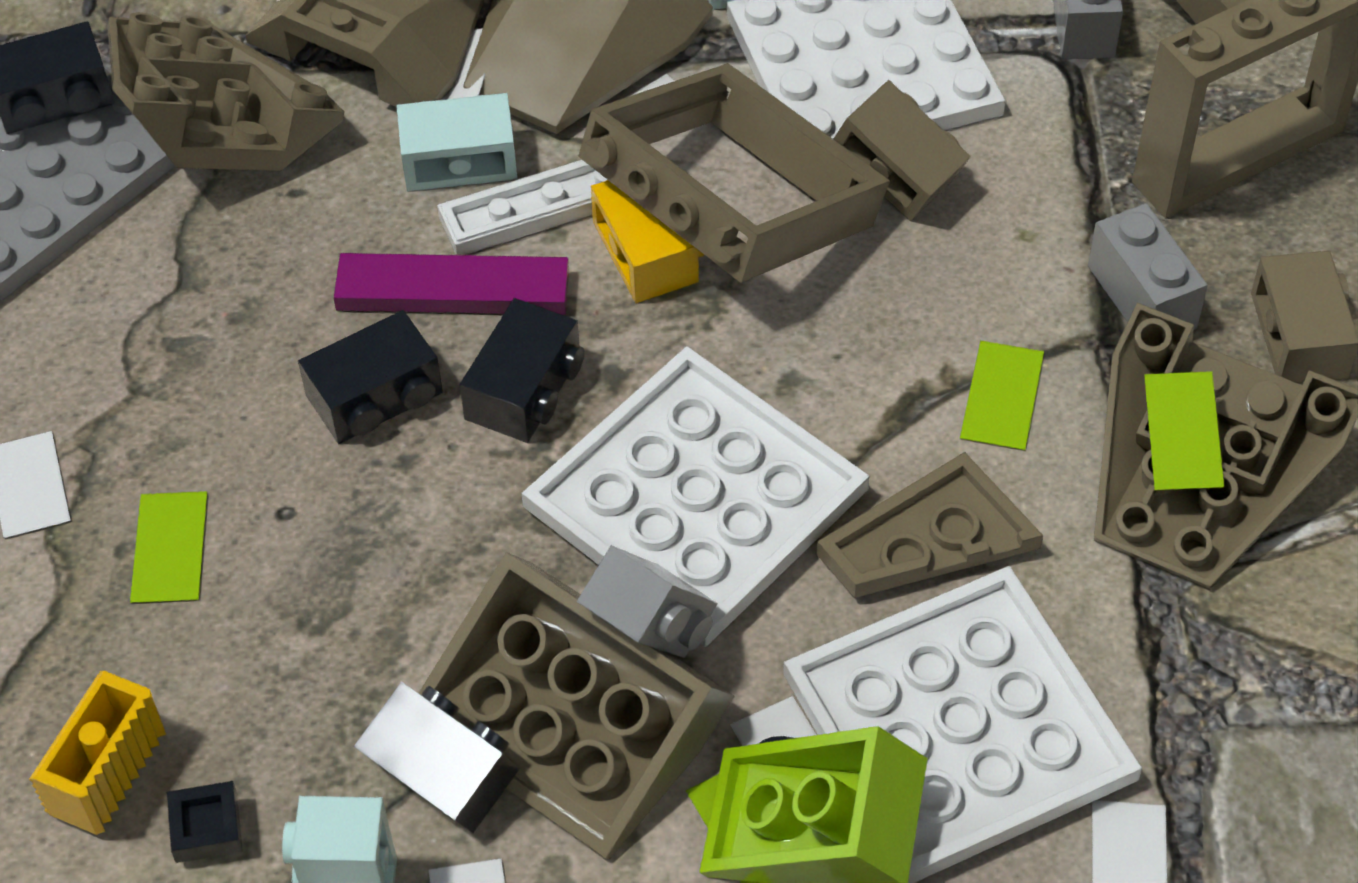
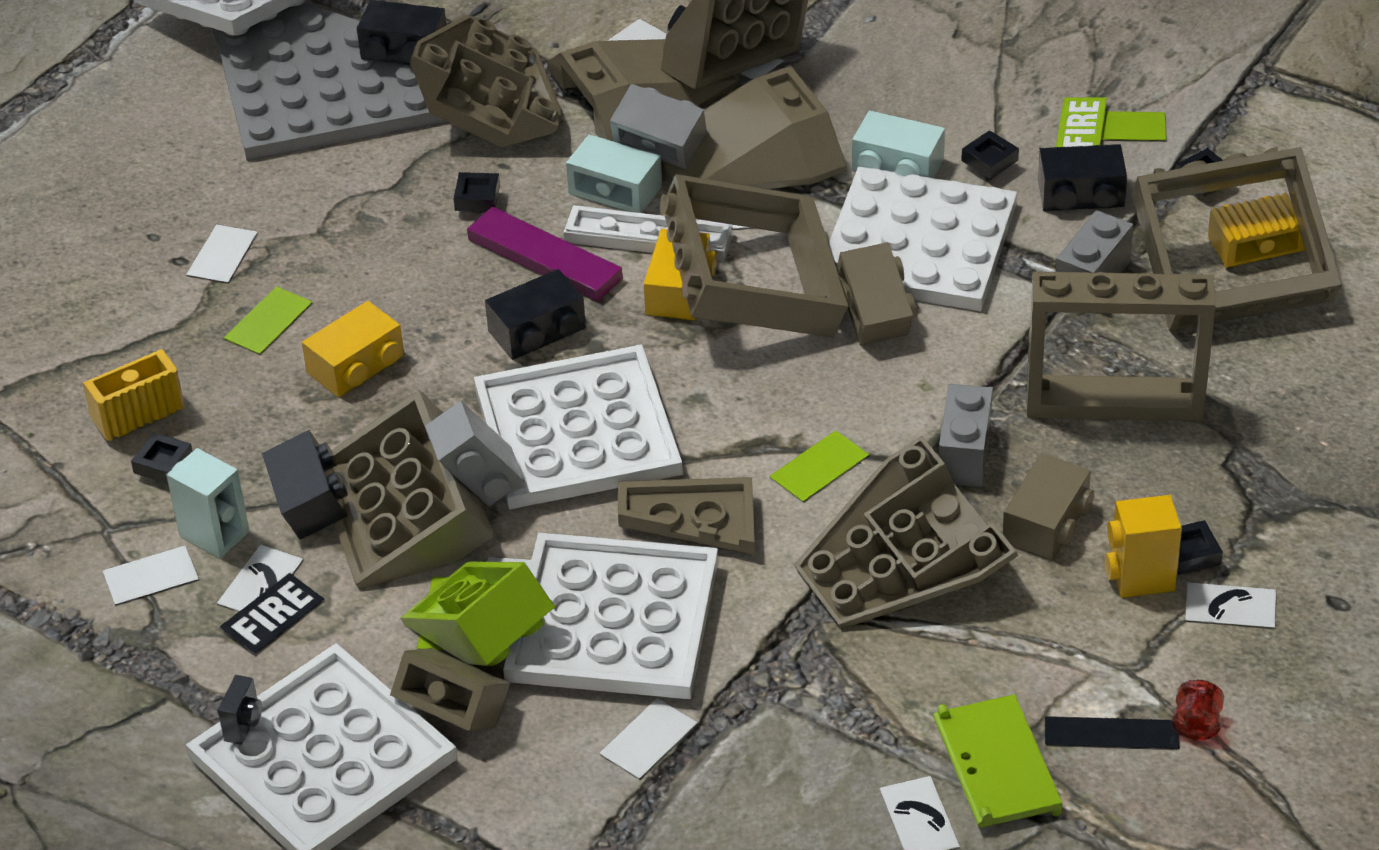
camera: 35 degrees right, 10 degrees down
black brick [298,309,443,445] -> none
lime sticker [1144,371,1224,490] -> none
none -> yellow brick [302,300,405,398]
none -> black plate [453,172,500,212]
none -> light grey brick [610,84,707,169]

